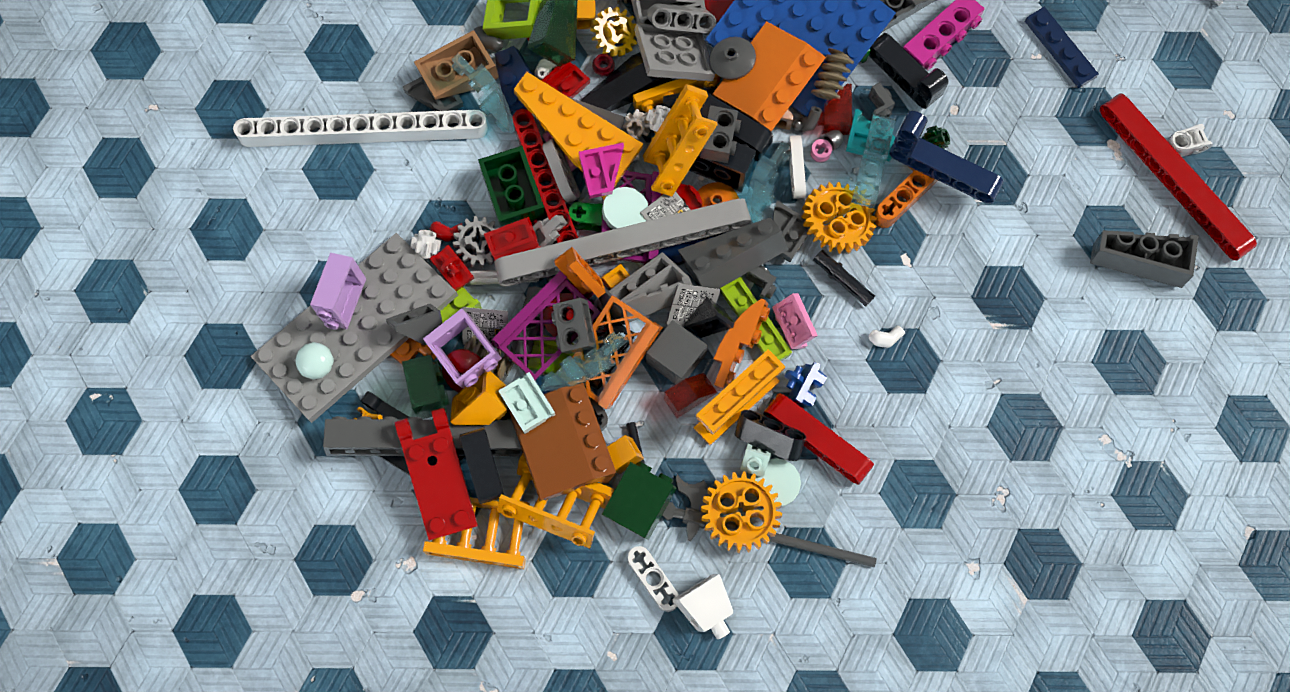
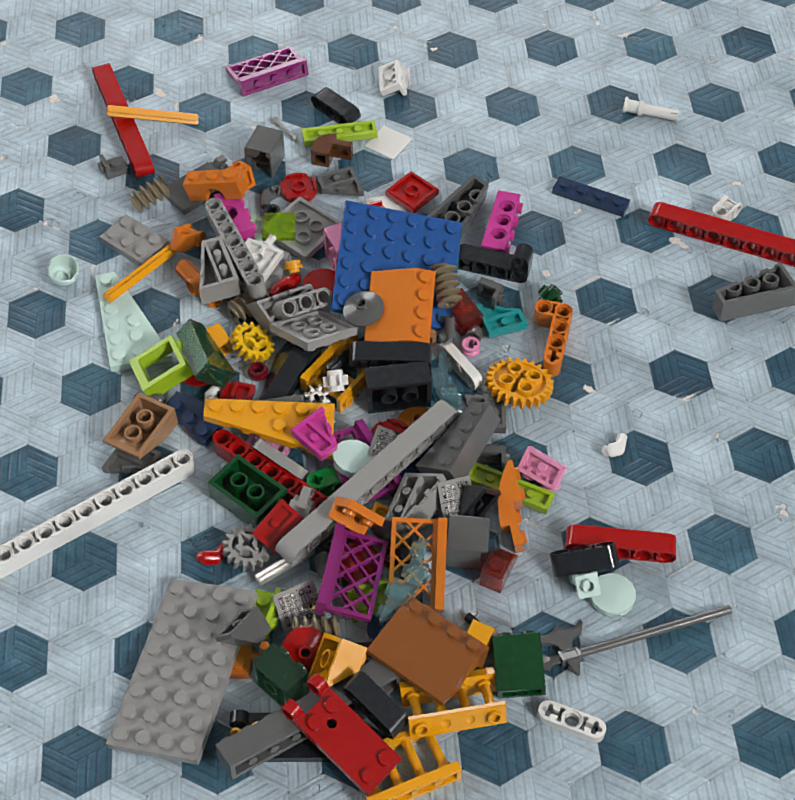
camera: 30 degrees left, 20 degrees down
light aqua hair [295,342,334,380] -> none
lavender window [310,253,366,330] -> none
white gear [410,230,441,259] -> none
lavender window [423,309,502,389] -> none
red hips [429,245,474,291] -> none
clear light blue slope [451,52,515,134] -> none
light aqua plate [499,372,556,434] -> none
dark grey brick [551,298,597,354] -> none
light orange fence [643,84,717,197] -> none
white torso [672,574,733,640] -> none
light orange fence [693,349,786,445] -> none
dark grey brick [700,105,741,163] -> none
light orange gear [701,471,782,553] -> none
blue hips [784,362,827,407] -> none
black pin [813,249,876,307] -> none
clear light blue slope [851,114,896,208] -> none
dark blue beam [889,110,1004,204] -> none

